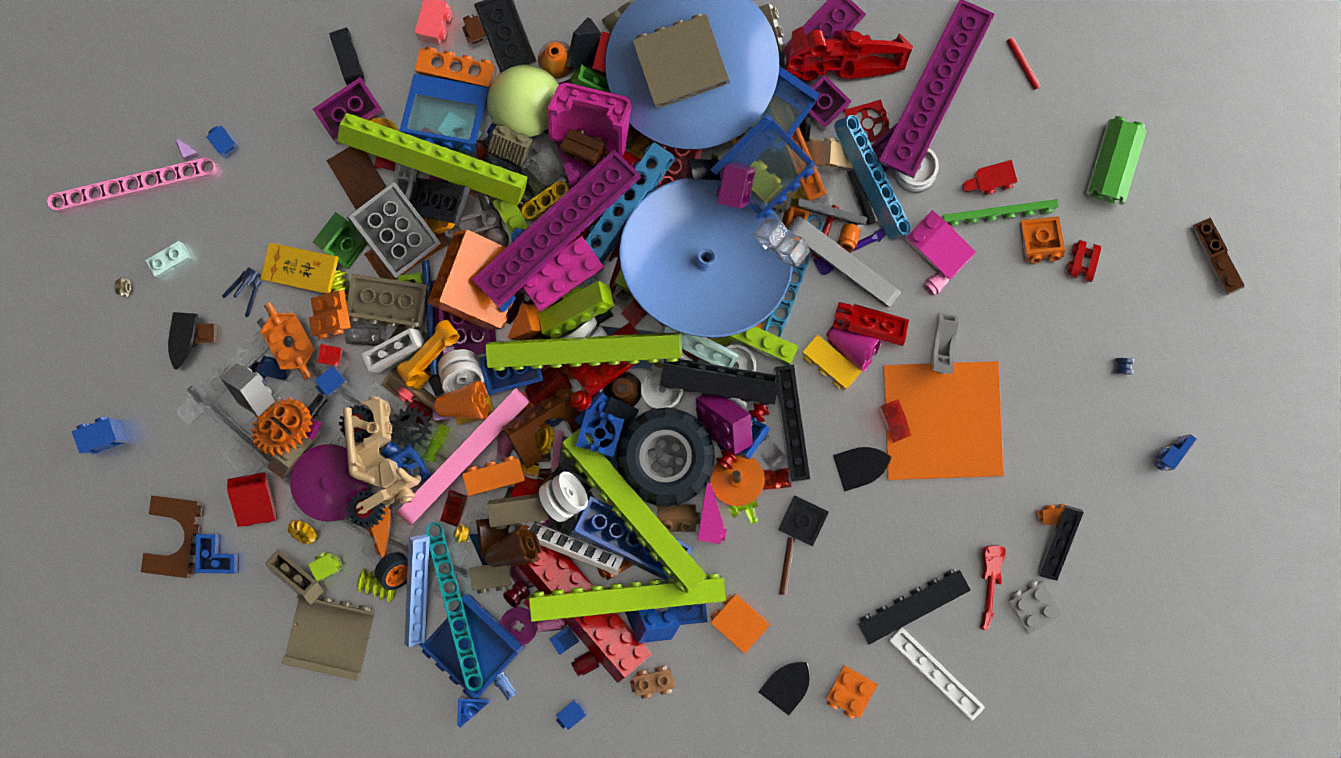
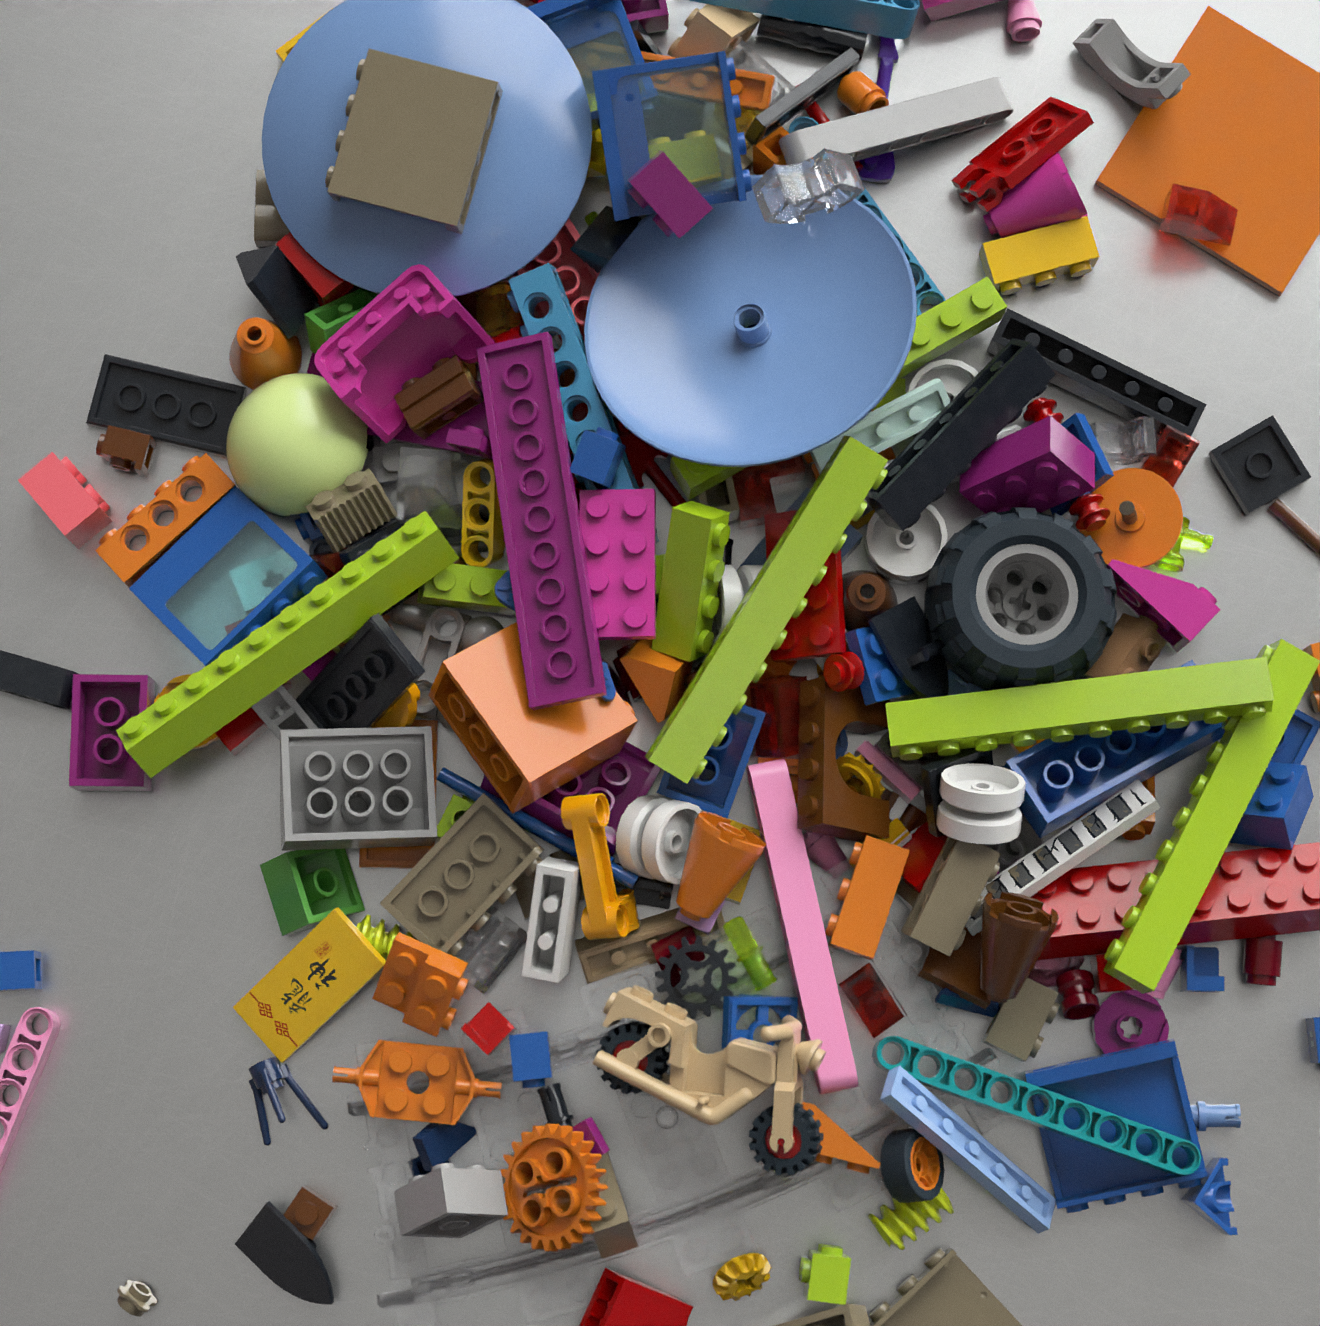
camera: 55 degrees left, 5 degrees down
light aqua brick [145,241,192,279] -> none
magenta dish [290,444,368,522] -> none
reddish brown tile [326,146,387,209] -> none
blue cone [381,442,411,468] -> none
coral plate [395,386,414,403] -> none
yellow plate [453,524,469,544] -> none
blue piece [576,409,624,457] -> none
black shield [833,447,892,492] -> none
none -> blue brick [570,427,626,488]

